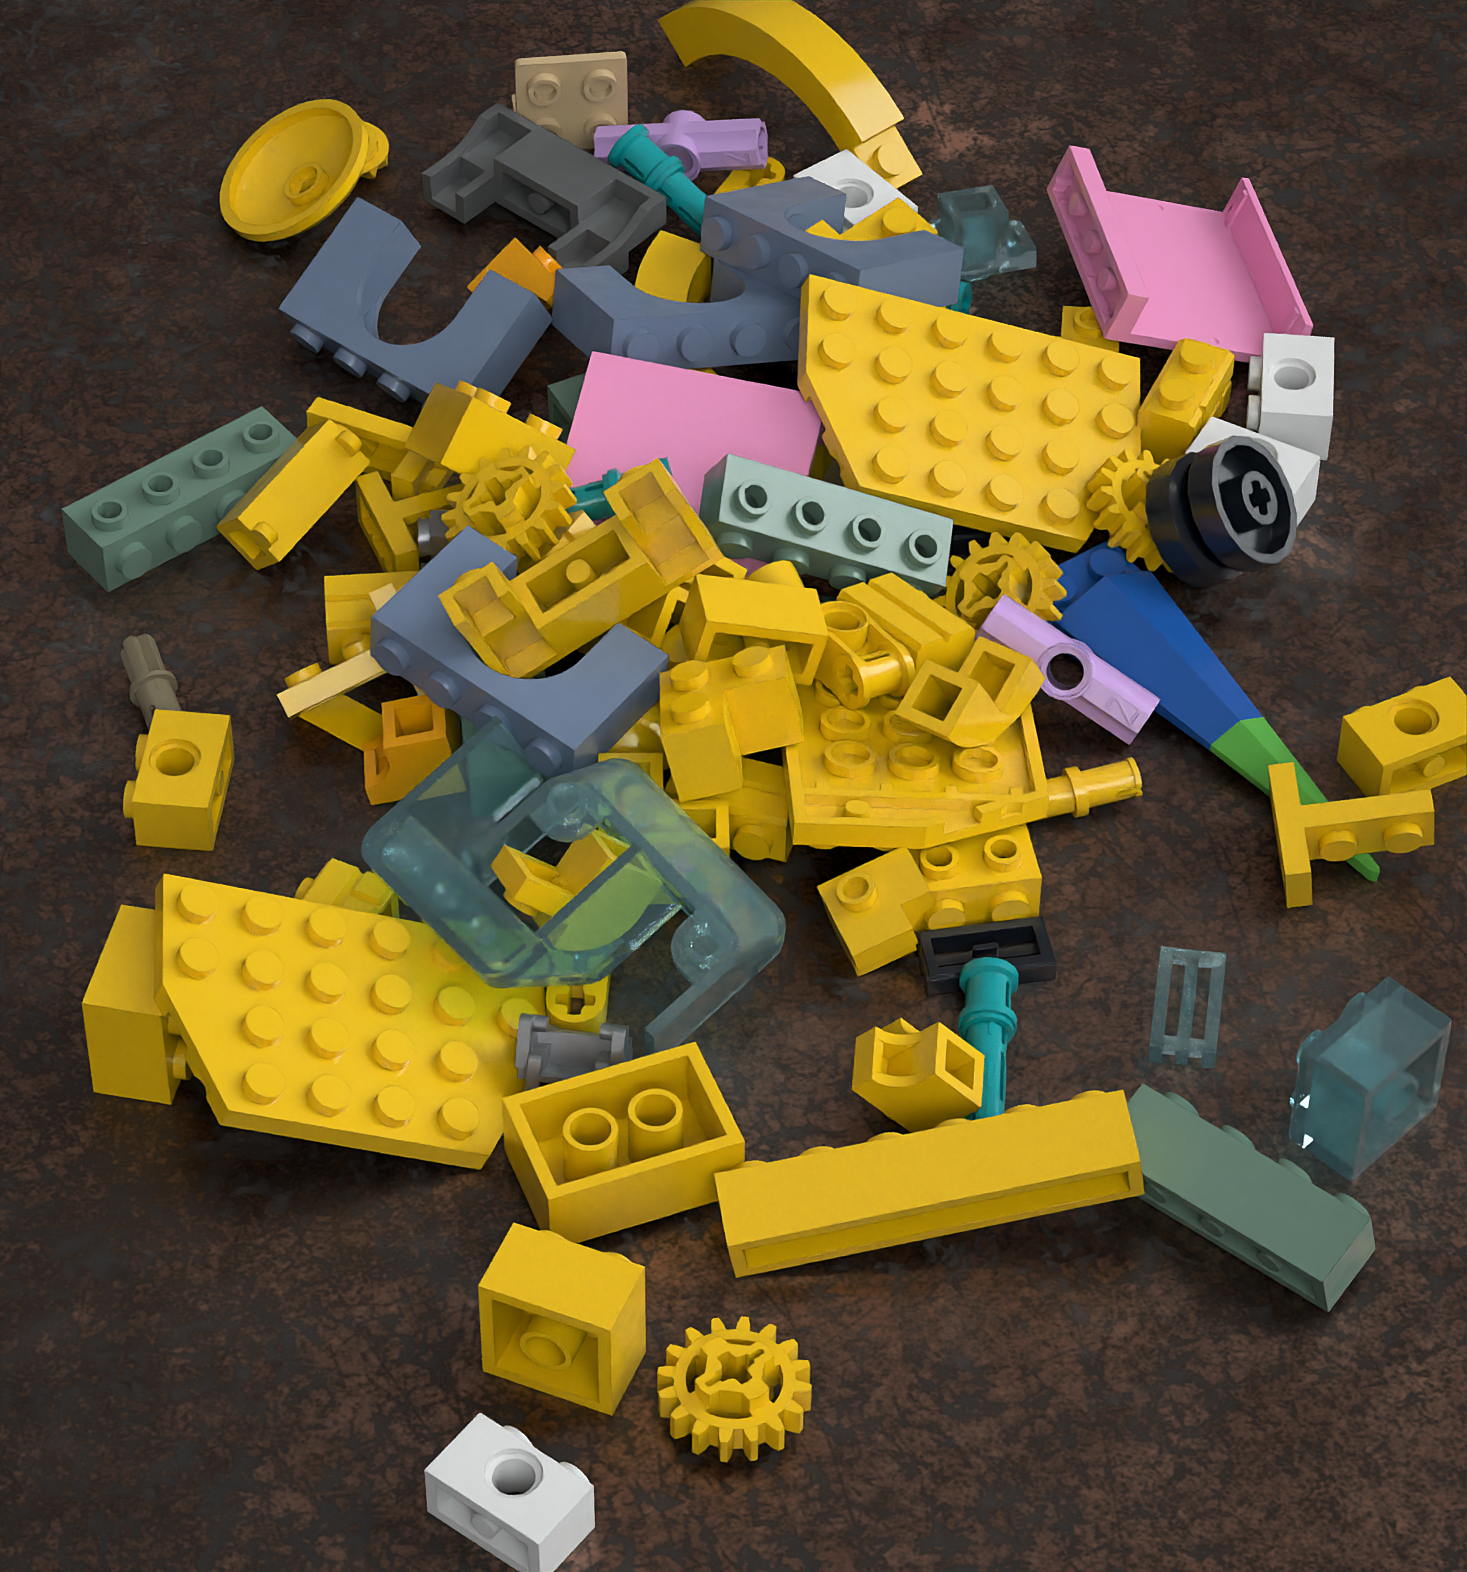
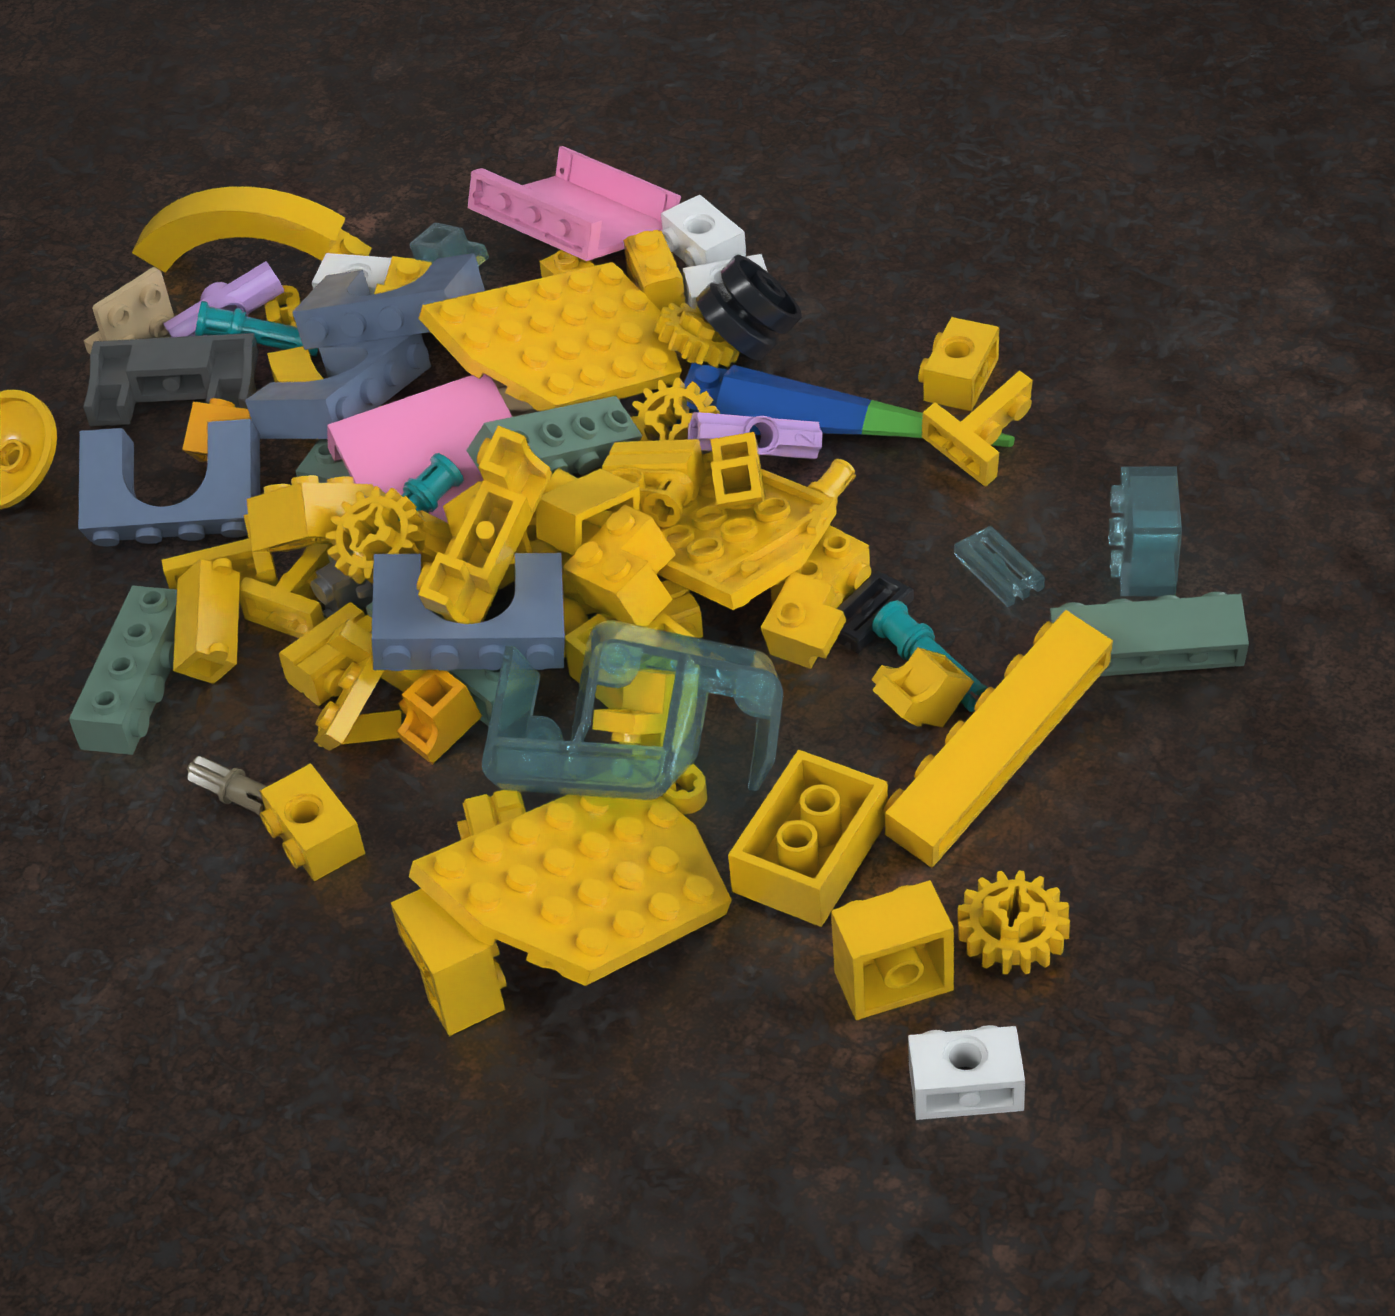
camera: 35 degrees left, 0 degrees up
flat silver piece [515,1013,633,1091] -> none

